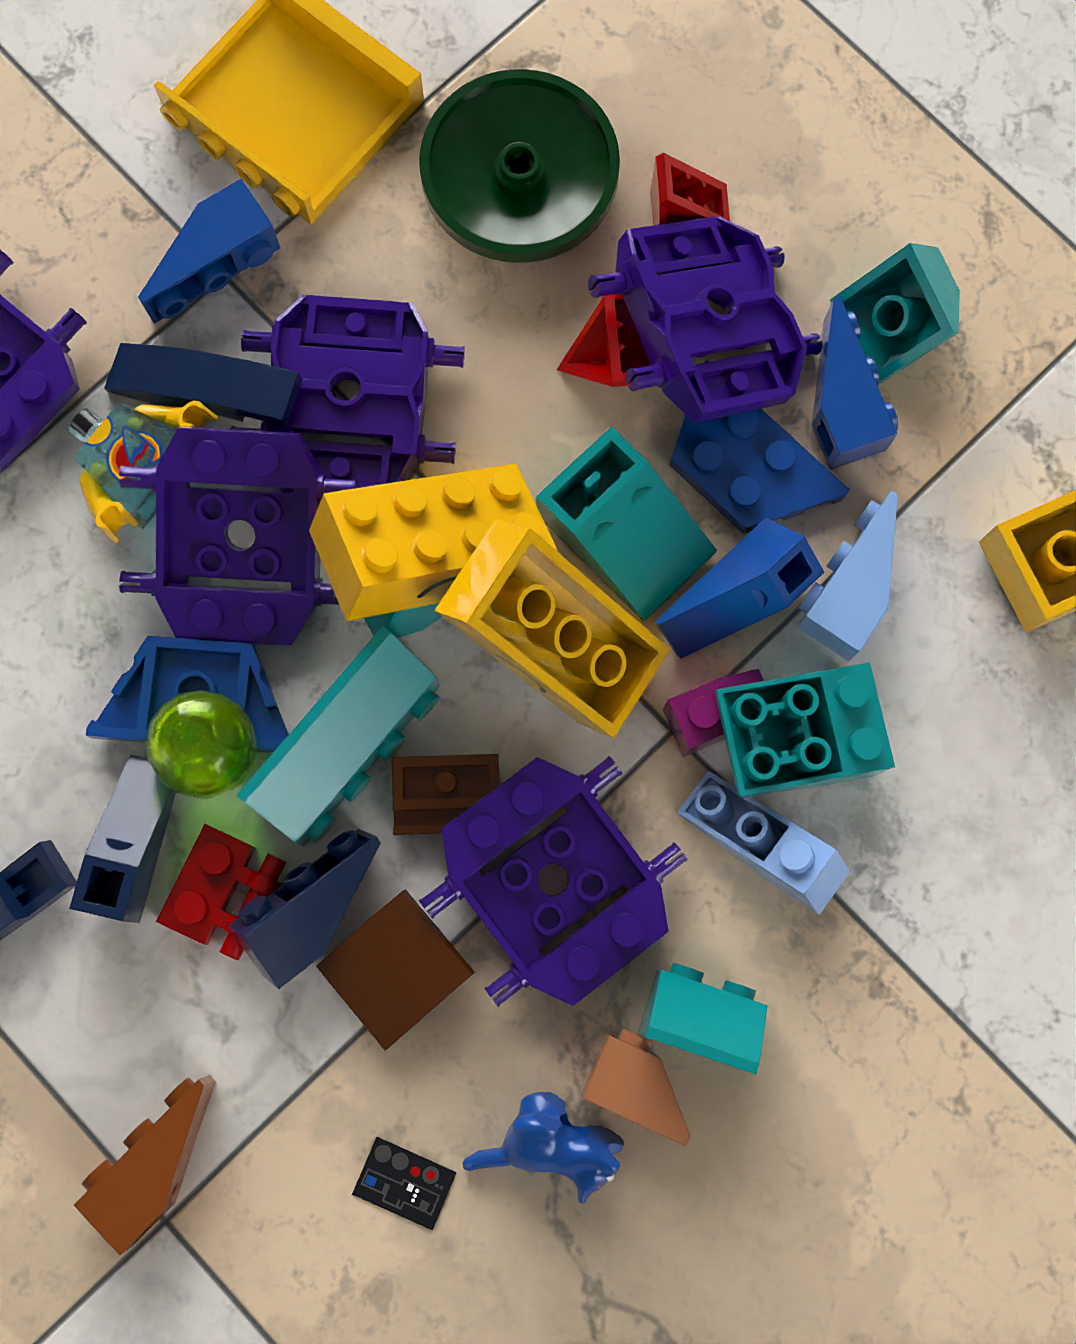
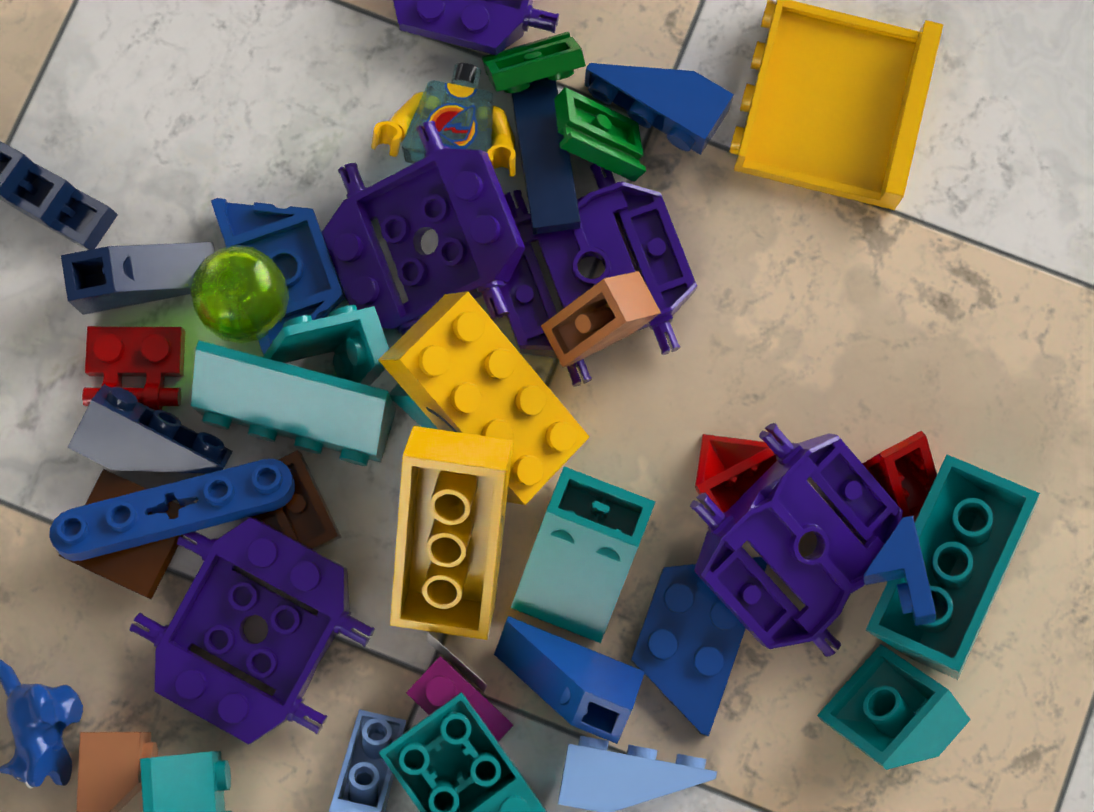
camera: 65 degrees right, 0 degrees up
dark green dish [419,69,620,263] -> none
blue slope [812,296,898,470] -> none
none -> blue piece [49,459,295,561]
none -> teal bracket [263,305,389,386]
none -> sticker [426,632,487,692]
none -> green plate [482,32,586,93]
none -> nougat slope [541,271,661,367]
none -> green plate [554,87,646,182]
none -> blue slope [864,516,936,626]
none -> teal slope [866,454,1040,680]

